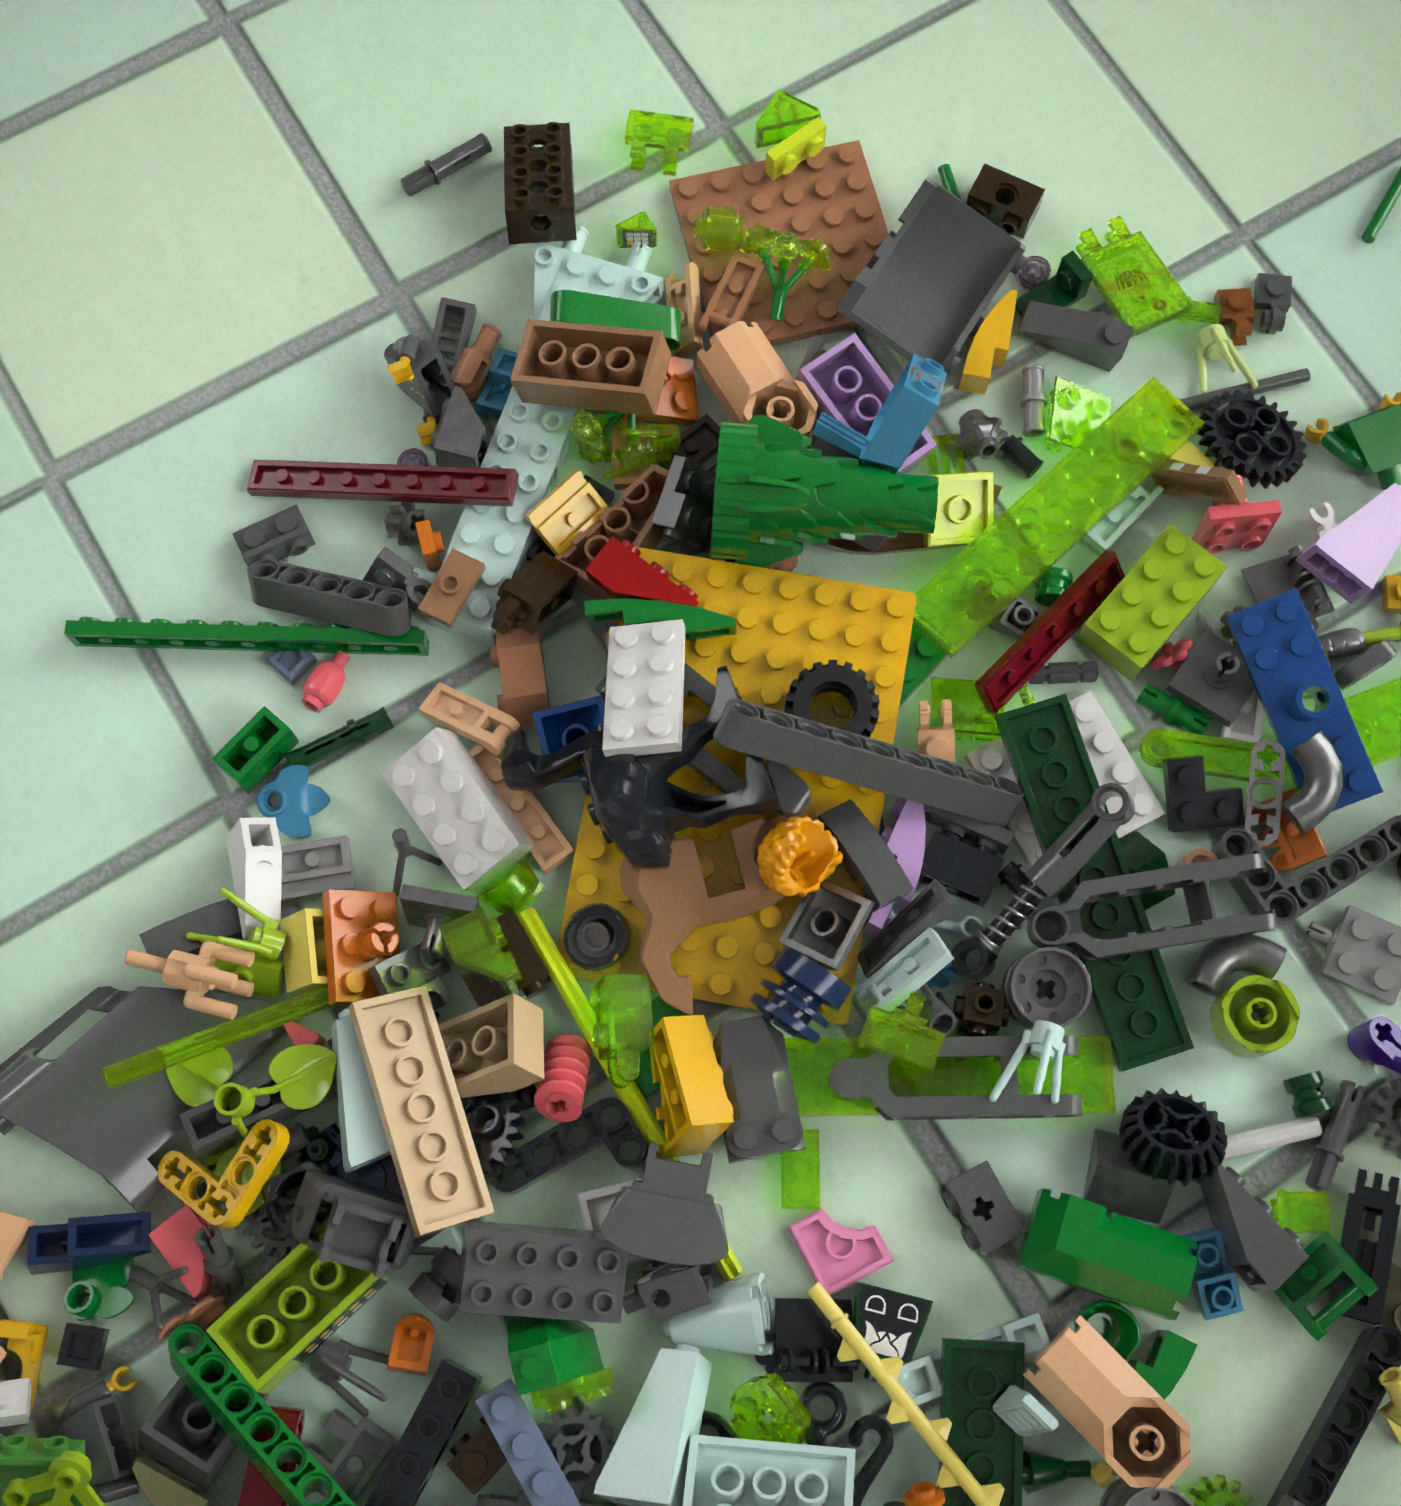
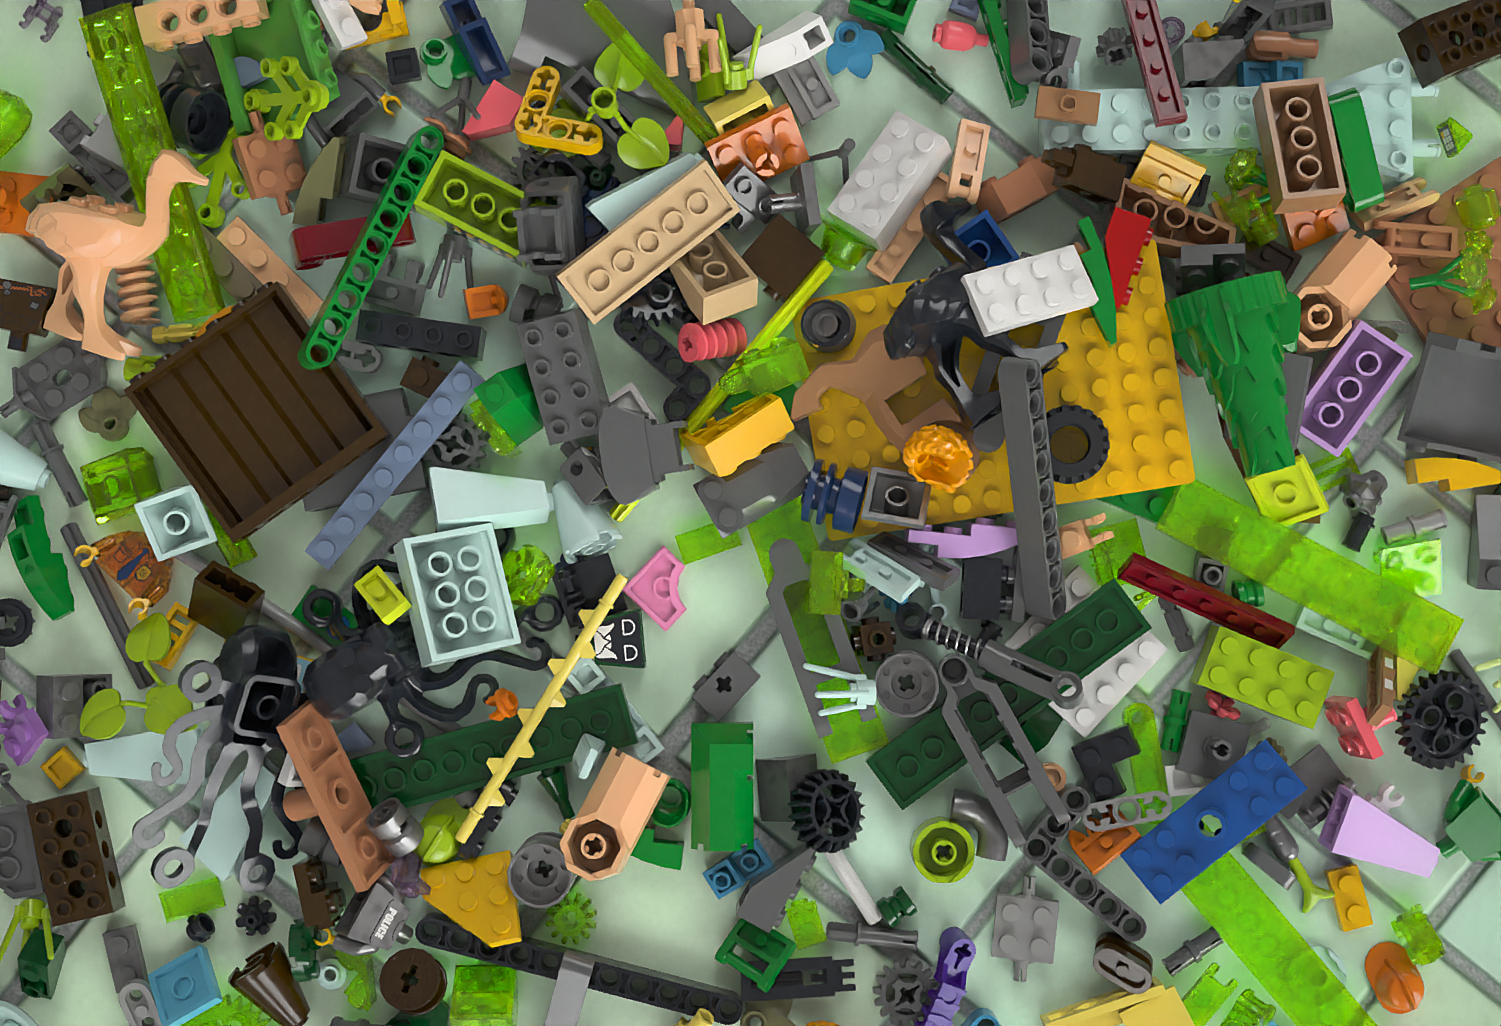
camera: 70 degrees right, 15 degrees up
dark grey pin [194,1224,244,1296] -> none
orange plate [415,520,445,572] -> none
clear neon green slope [439,907,523,994] -> none
dark azure piece [813,353,947,473] -> none
dark grey slope [818,799,913,911] -> none
flat silver cylinder [1281,731,1343,834] -> none

